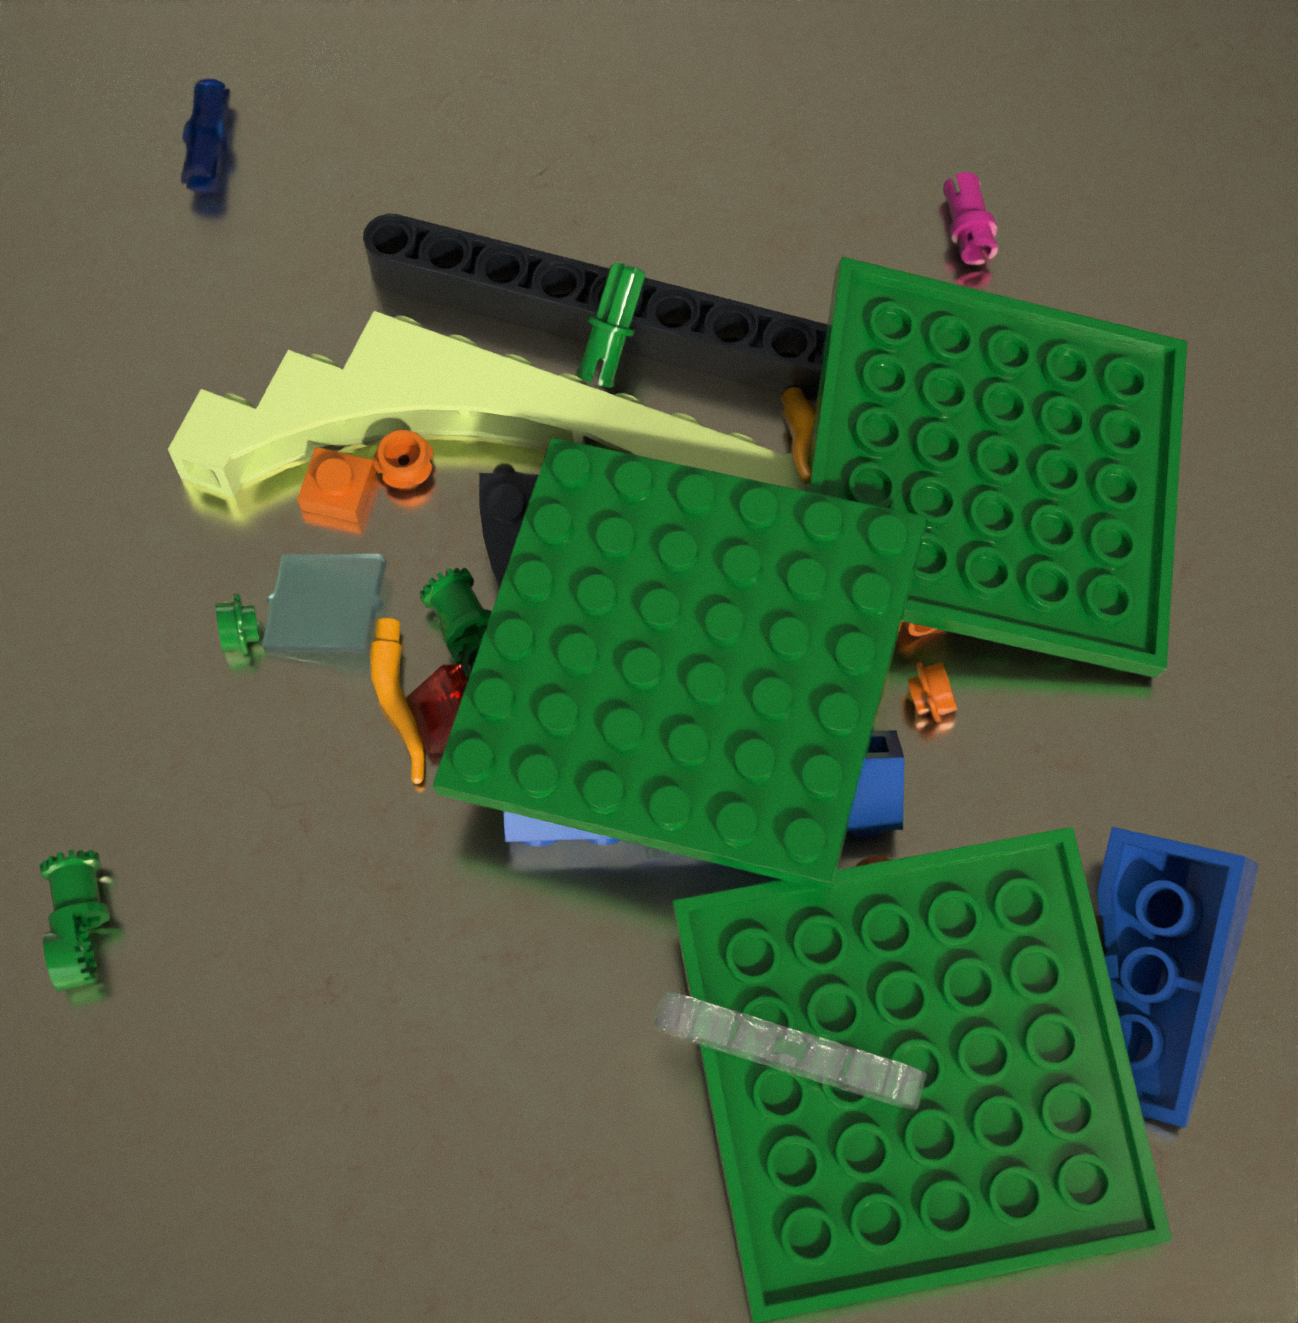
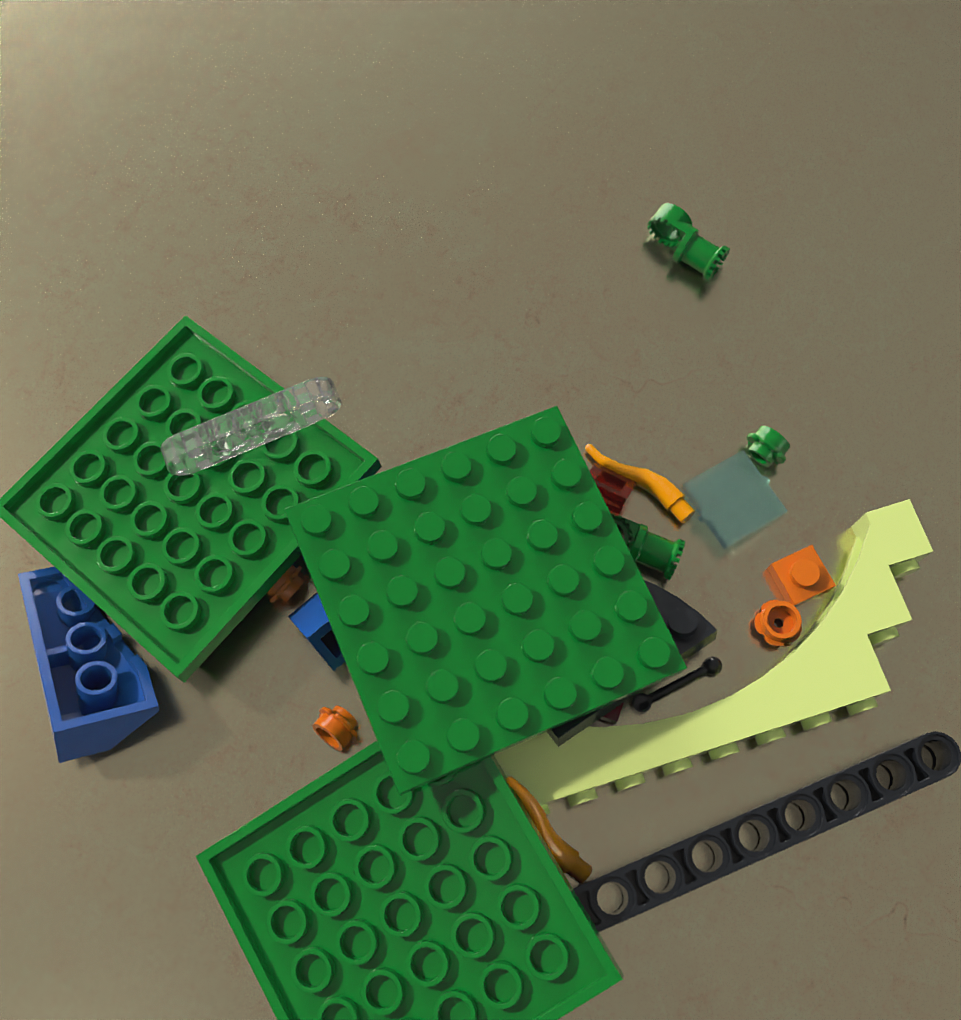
camera: 140 degrees right, 5 degrees up
green axle [576,262,646,387] -> none

